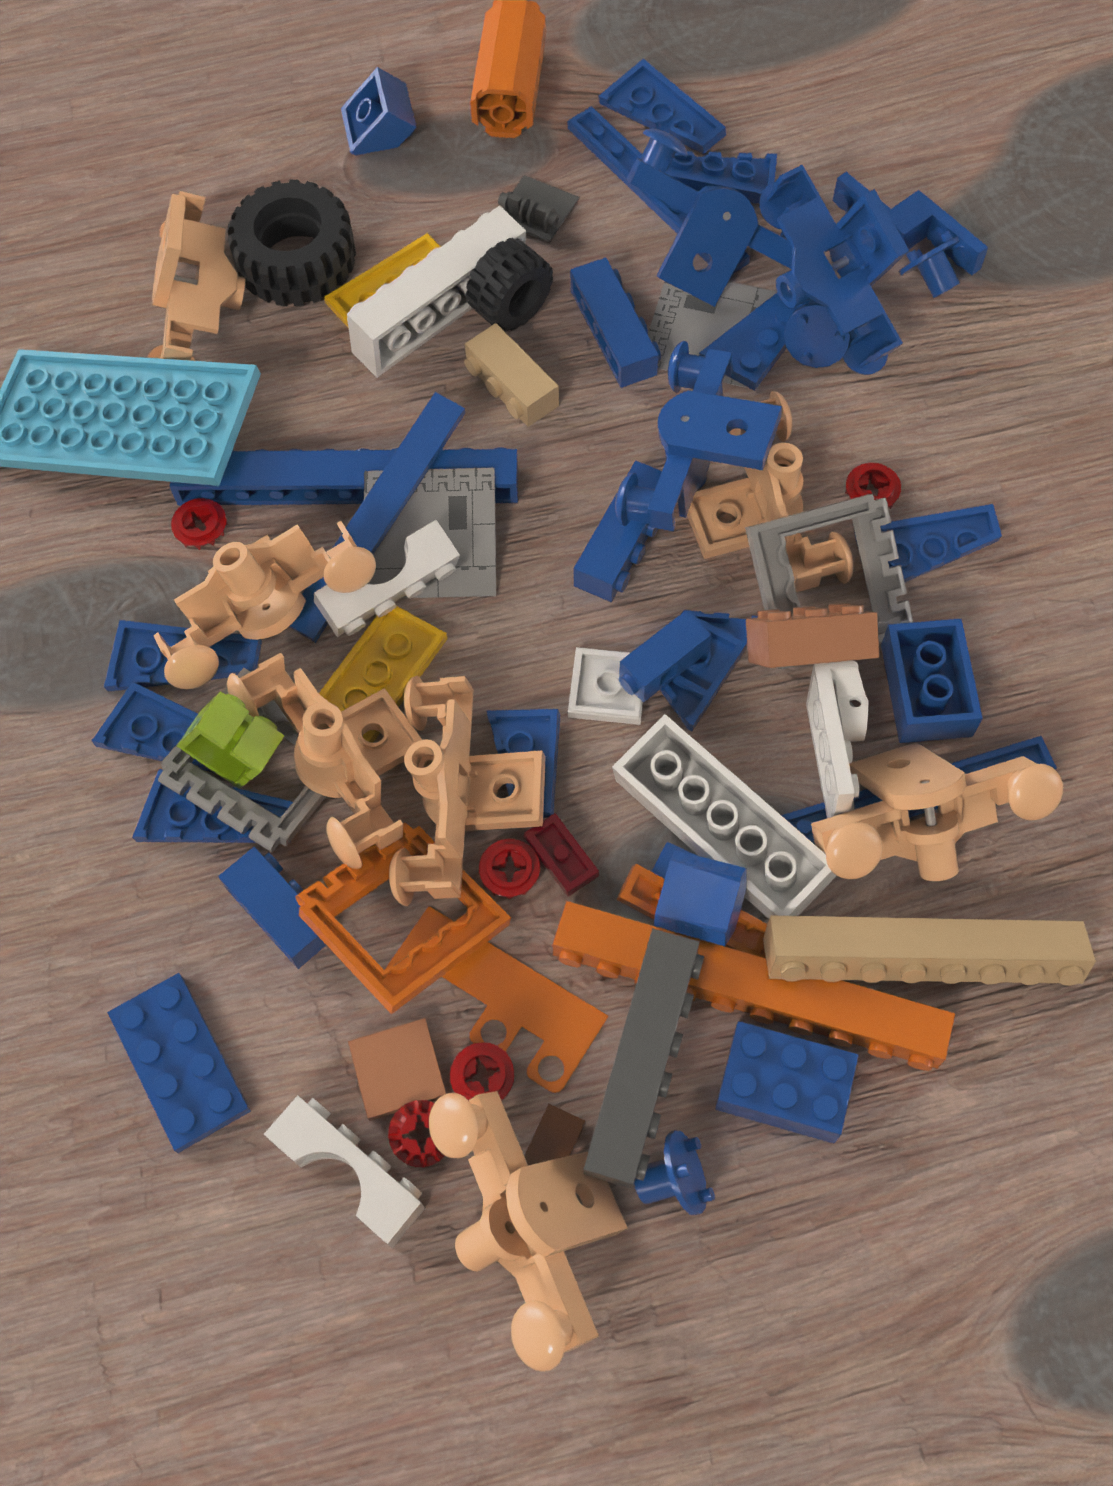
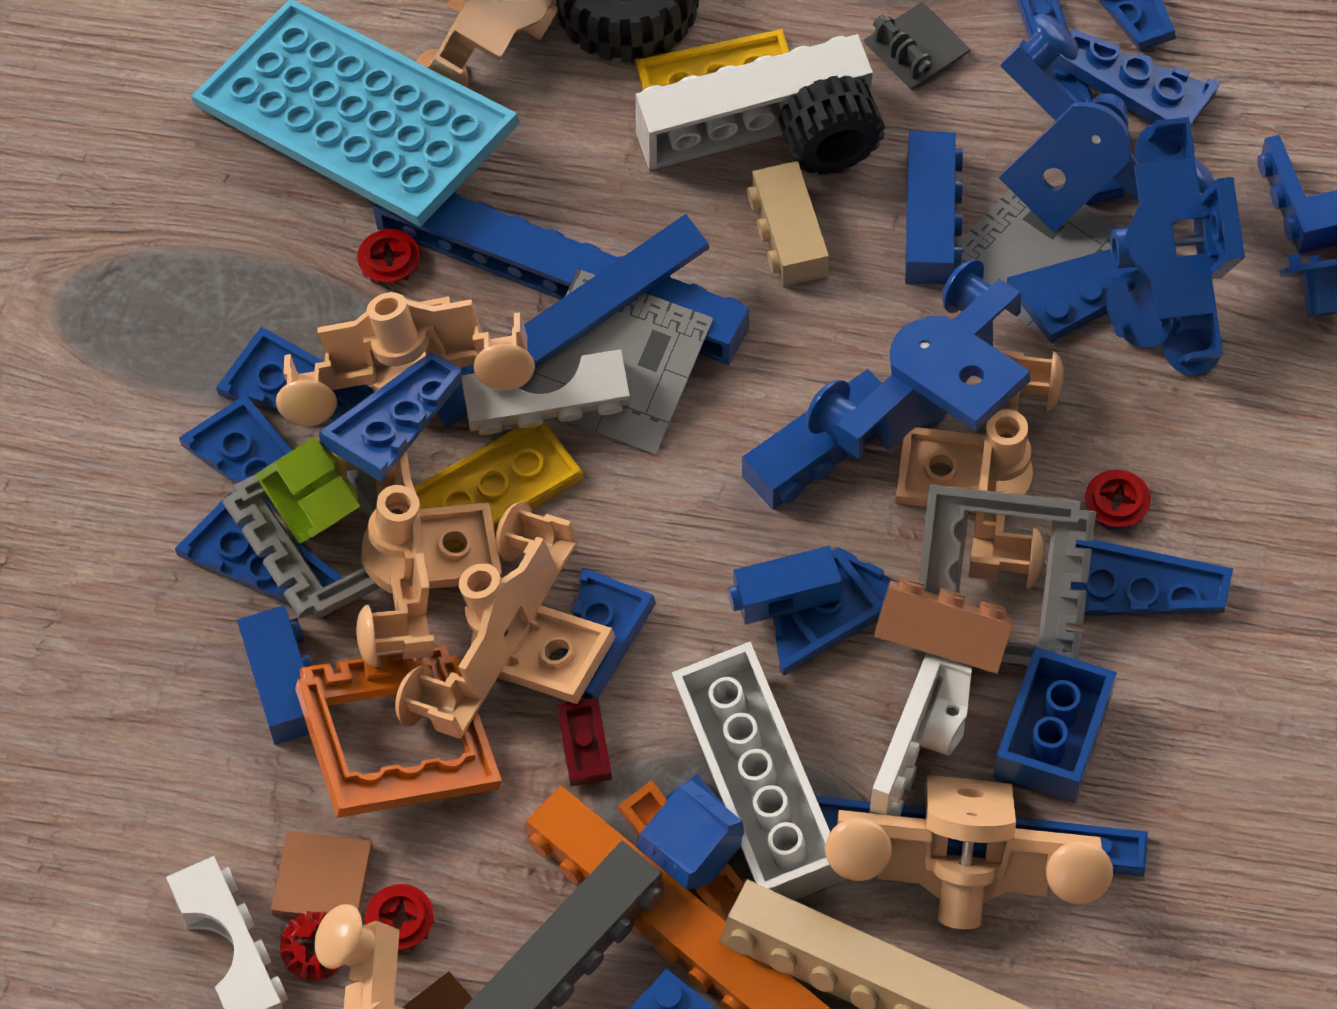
camera: 25 degrees right, 5 degrees down
blue plate [107,973,251,1153] -> none
orange piece [385,906,609,1093] -> none
red gear [479,839,540,899] -> none
white tile [568,647,643,725] -> none
none -> blue wing [319,352,462,482]

